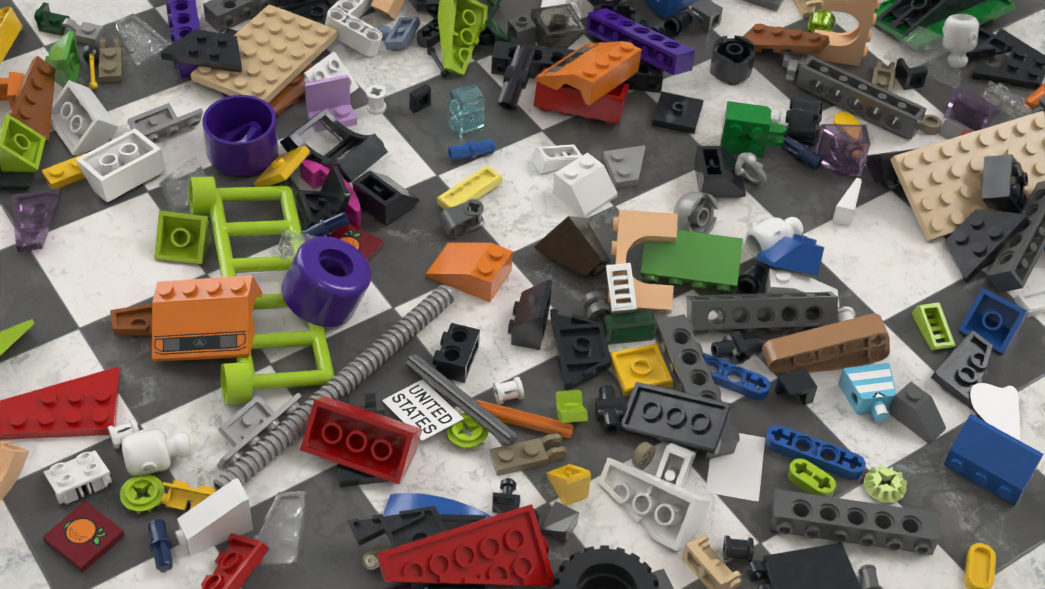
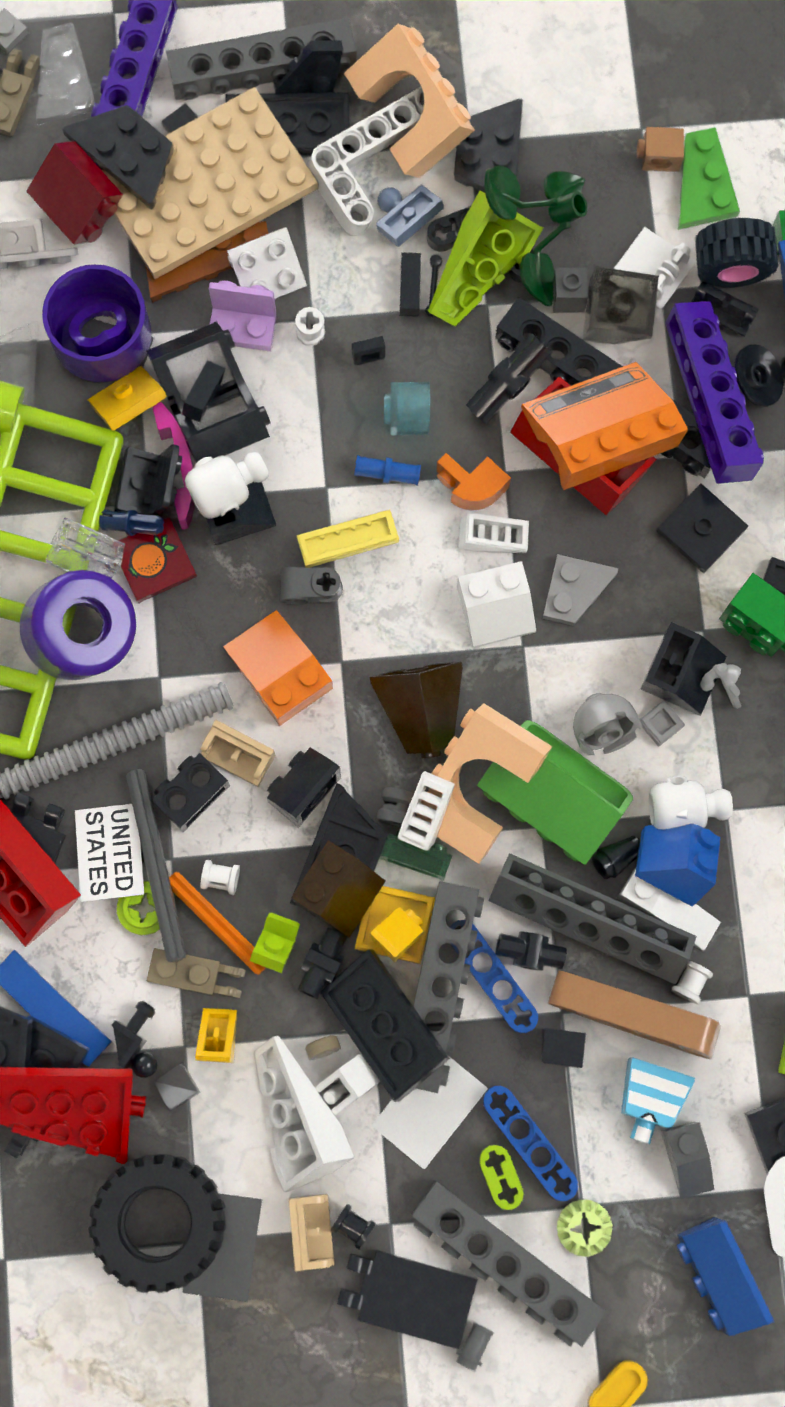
camera: 30 degrees right, 30 degrees up
none -> dark red brick [26,141,123,245]
none -> black piece [181,360,226,423]
none -> white piece [185,452,269,518]
none -> tan hinge [200,719,276,787]
none -> dark brown slope [291,840,386,938]
none -> yellow slope [370,907,424,963]
none -> black piece [399,252,421,316]
none -> orange brick [436,453,511,510]
none -> light grey tile [639,700,685,747]

